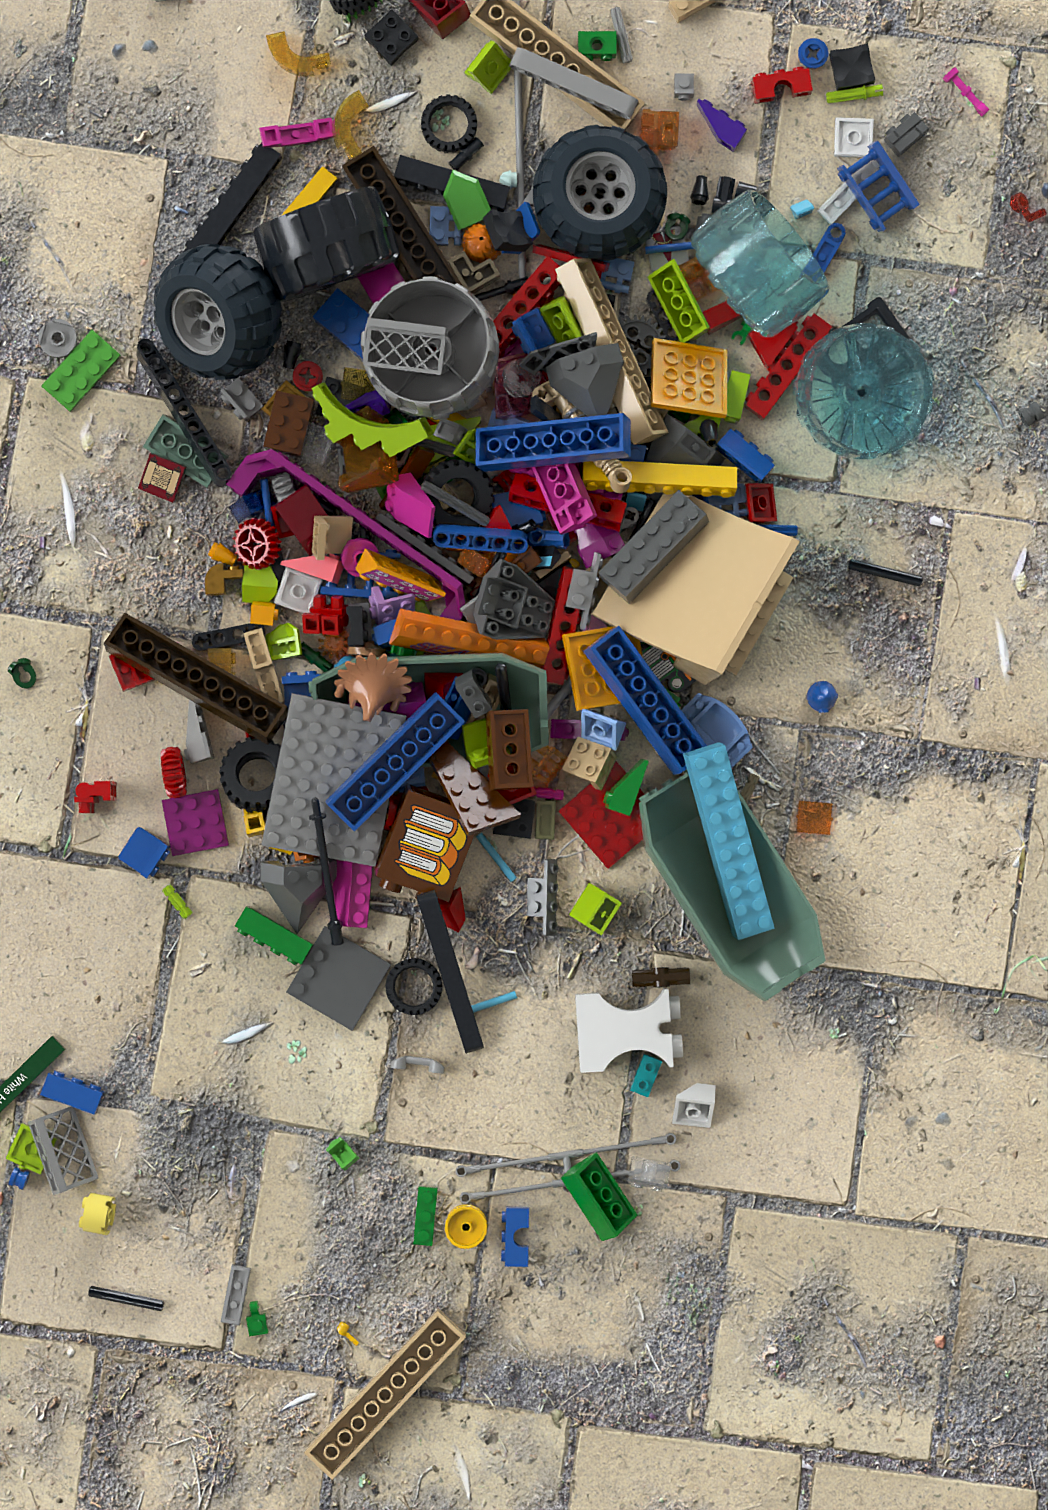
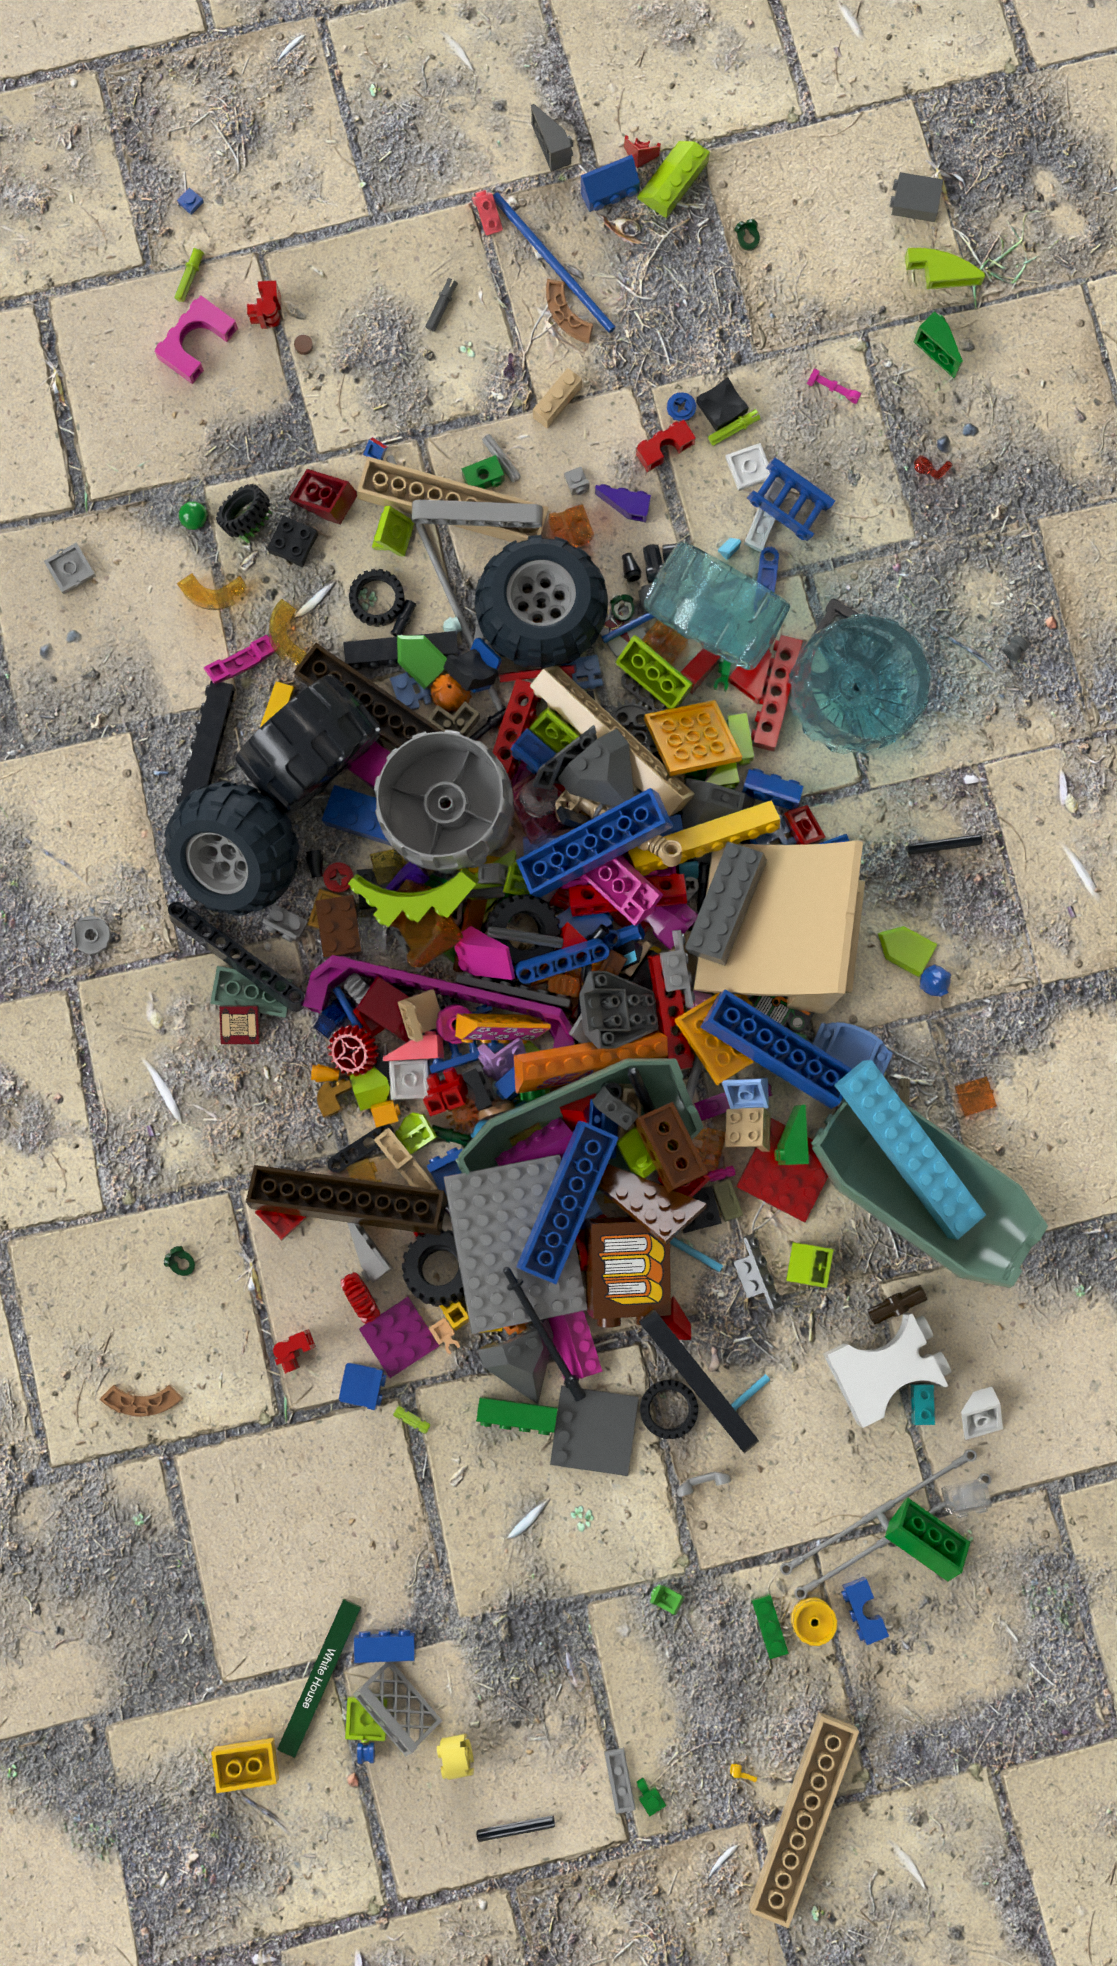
camera: 25 degrees left, 5 degrees down
bright green plate [41,330,121,412] -> none
nougat piece [334,652,412,722] -> none
light grey fence [363,318,448,375] -> none
black cone [699,419,718,447] -> none
dark grey brick [884,112,929,157] -> none
none -> light nougat plate [428,1317,460,1354]
none -> lime tile [877,926,937,977]

